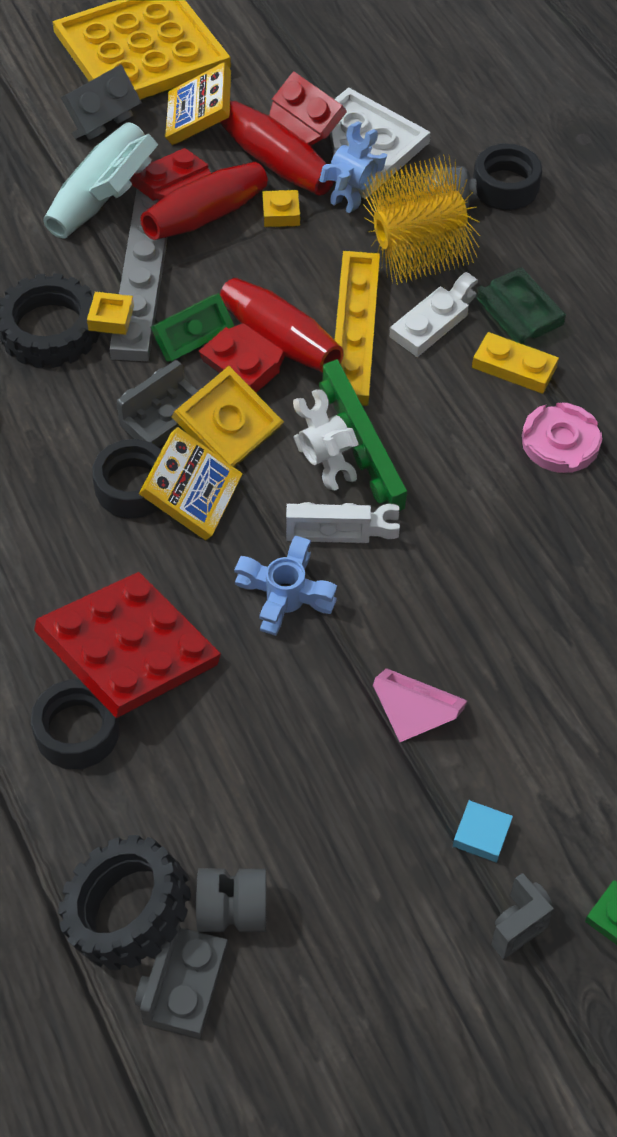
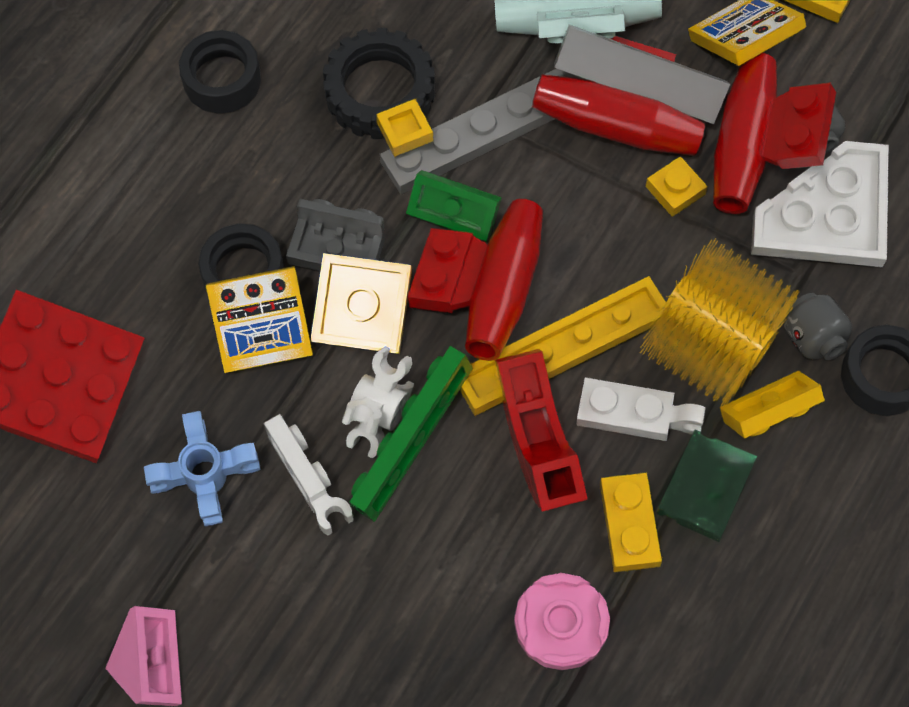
camera: 60 degrees right, 10 degrees up
light blue pin [319,121,387,213] -> none
none -> red arch [495,349,588,512]
none -> light grey tile [554,24,730,124]
none -> yellow plate [720,370,825,438]

